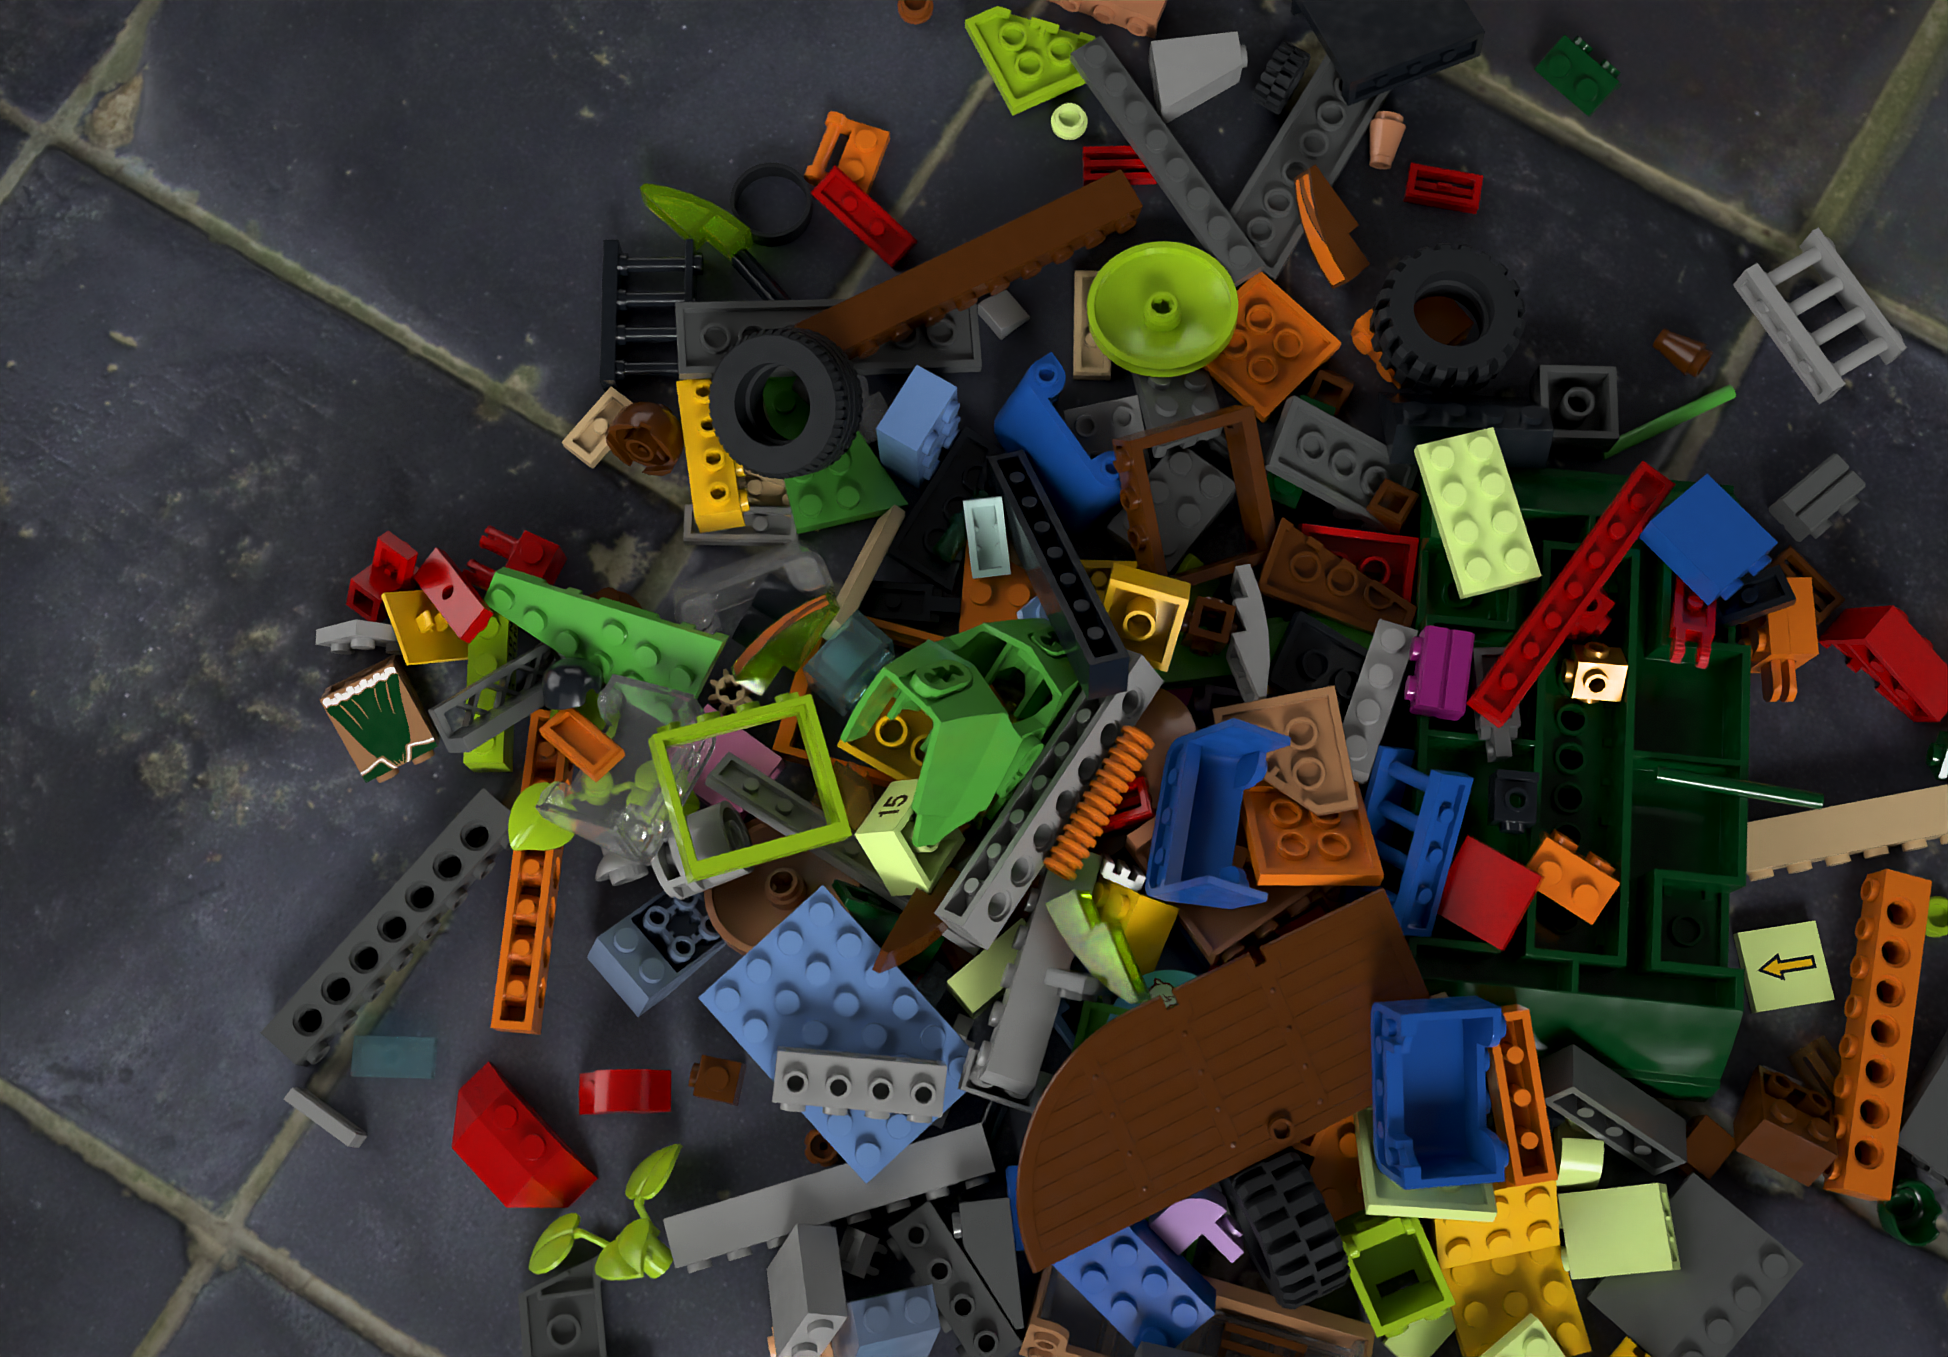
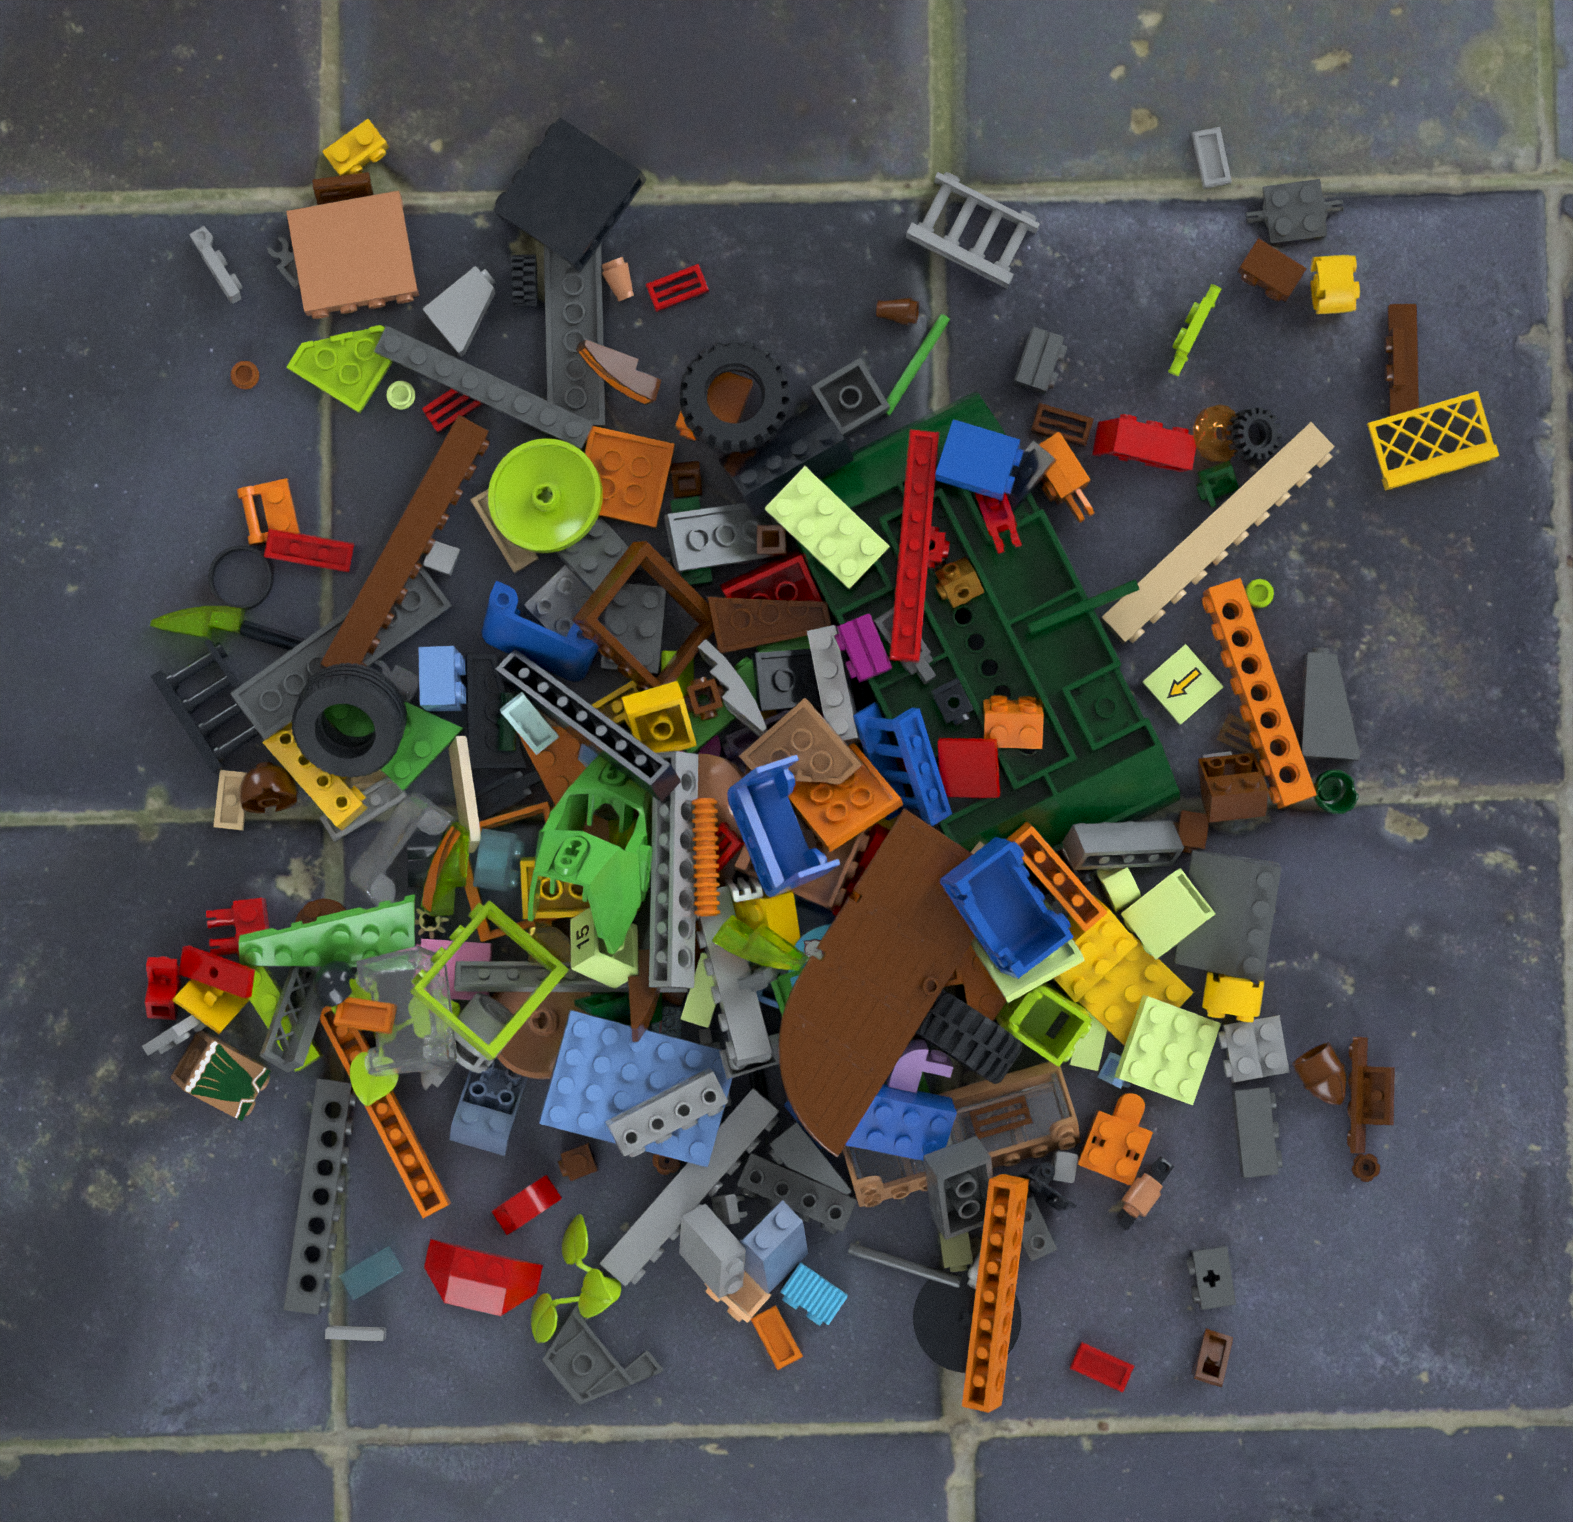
camera: 30 degrees left, 10 degrees up
dark green bracket [1534,34,1623,117] -> none

